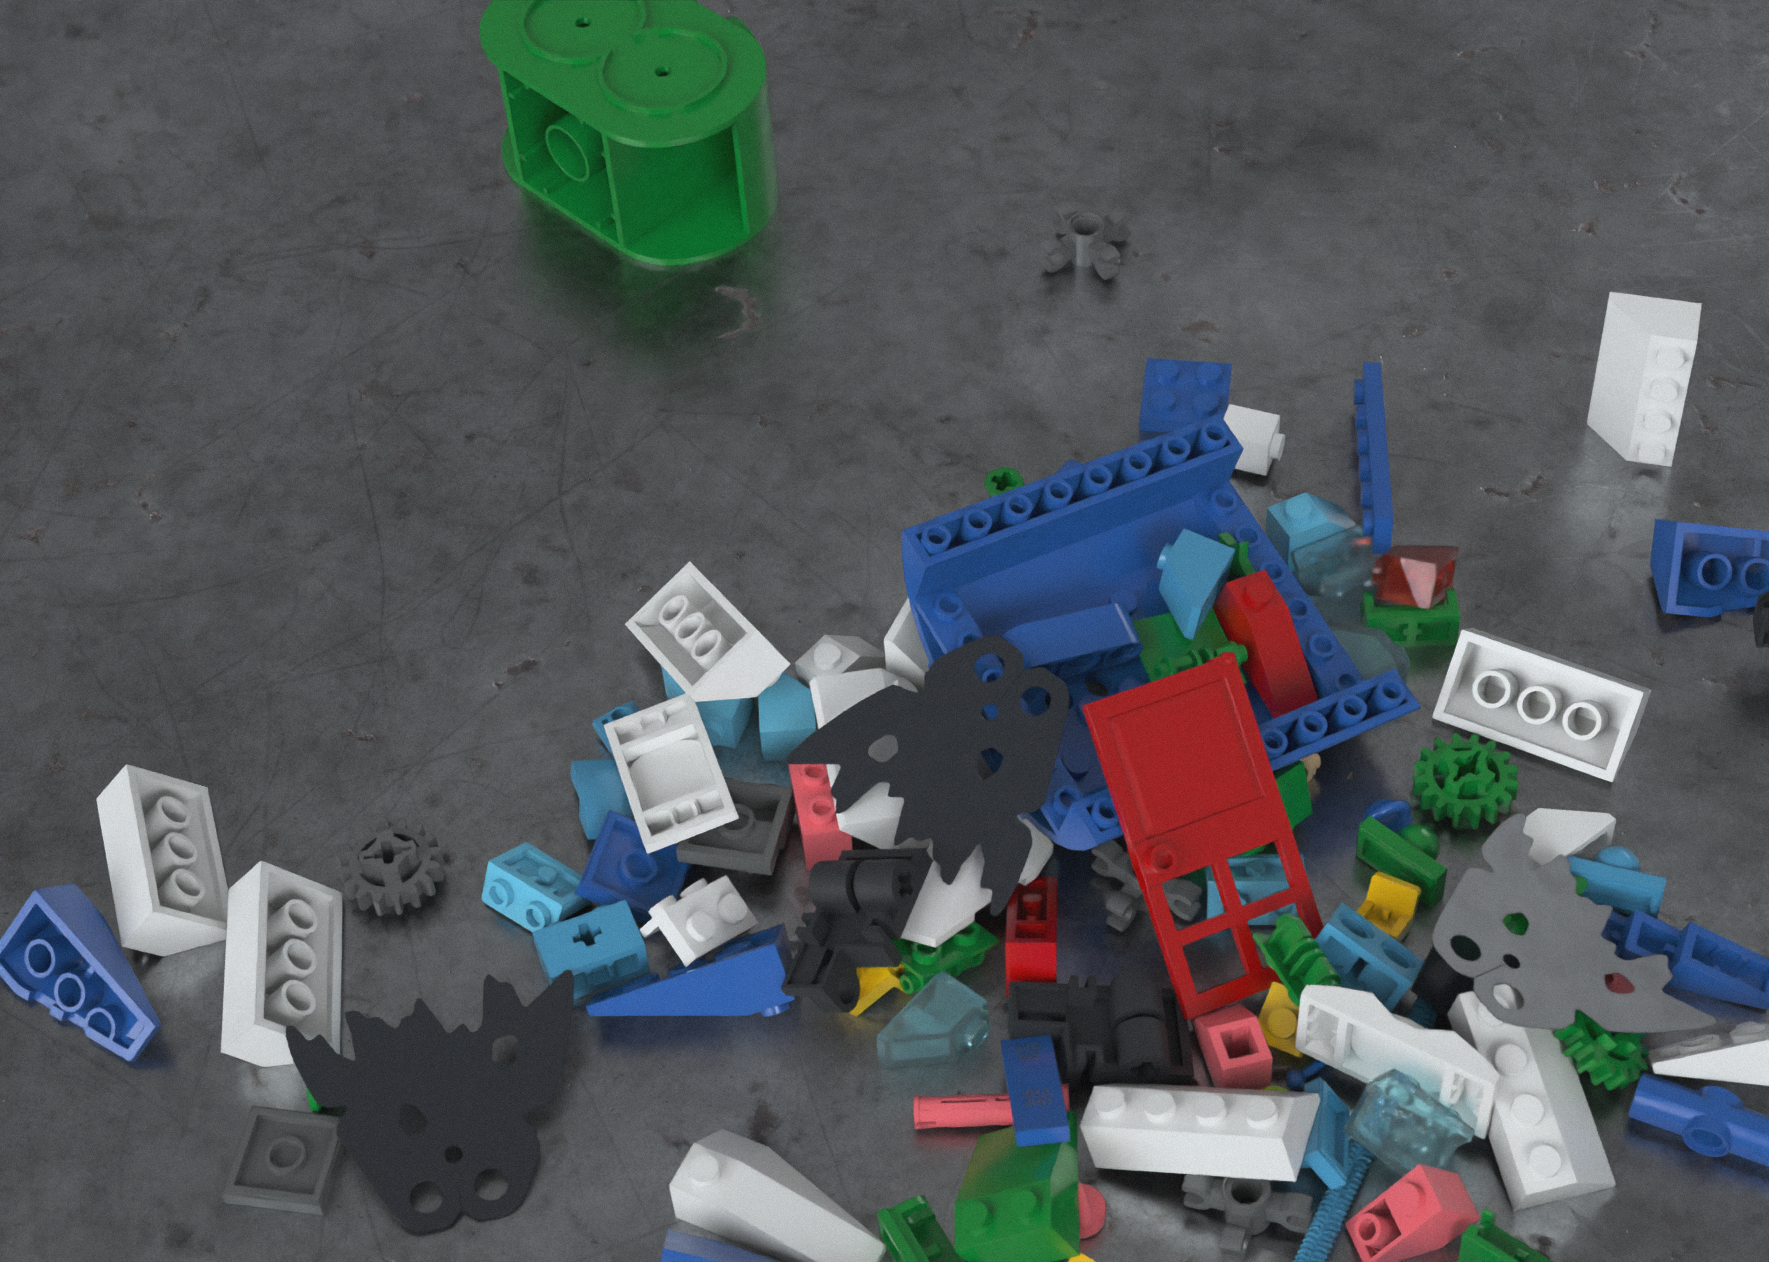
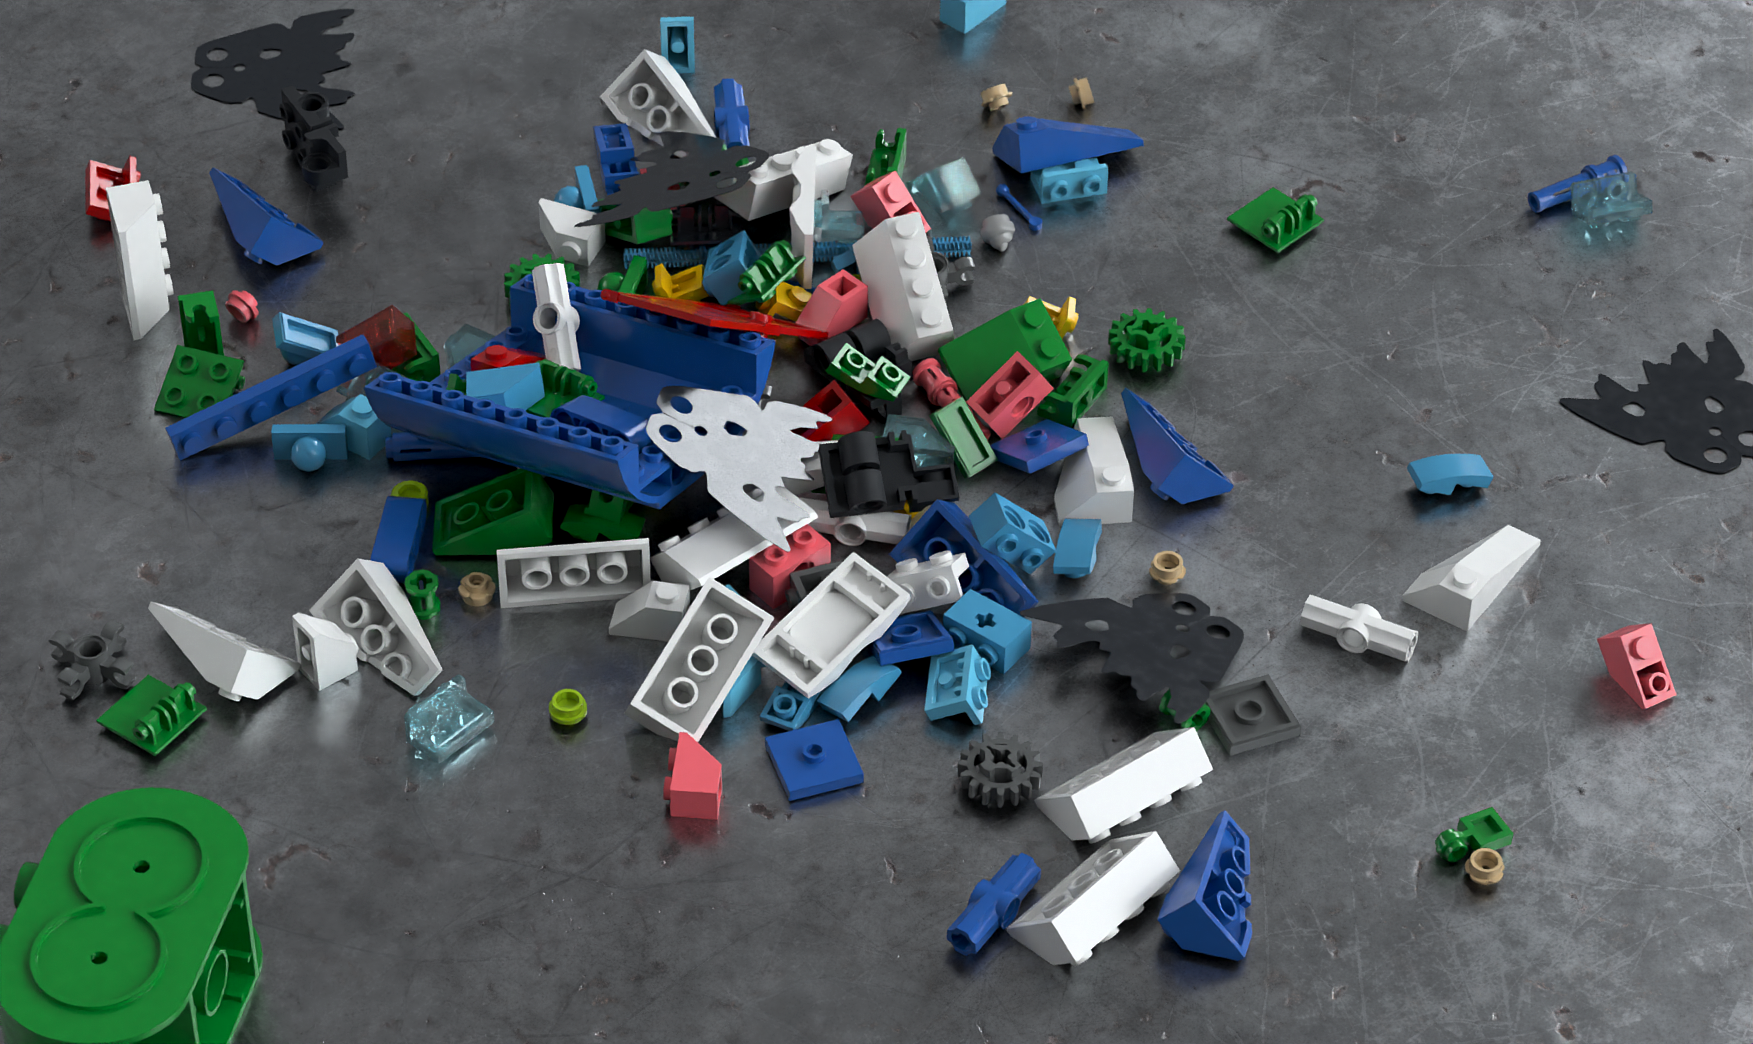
camera: 125 degrees left, 5 degrees down
blue tile [1000,1035,1070,1147] -> none
blue plate [1139,358,1232,432] -> none
white brick [1223,404,1285,476] -> none
white slope [1432,628,1651,782] -> none
none -> green hinge [96,674,207,756]
none -> white wedge [148,601,301,702]
none -> green hinge [154,345,245,418]
none -> green hinge [177,290,224,355]
none -> coral plate [225,290,259,323]
none -> dark azure tile [271,424,348,472]
none -> dark azure tile [272,312,340,365]
none -> white slope [292,613,359,691]
none -> white wedge [309,558,443,696]
none -> clear light blue bracket [404,674,495,764]
none -> white piece [532,263,581,372]
none -> lime plate [549,689,587,725]
none -> coral slope [663,732,722,820]
none -> blue plate [765,719,864,801]
none -> green slope [826,343,910,401]
none -> tile [929,396,998,479]
none -> blue piece [947,852,1041,956]
none -> coral brick [966,351,1054,439]
none -> dark azure brick [969,492,1056,574]
none -> blue plate [990,419,1089,474]
none -> dark azure slope [1053,519,1102,578]
none -> tan plate [1149,551,1186,585]

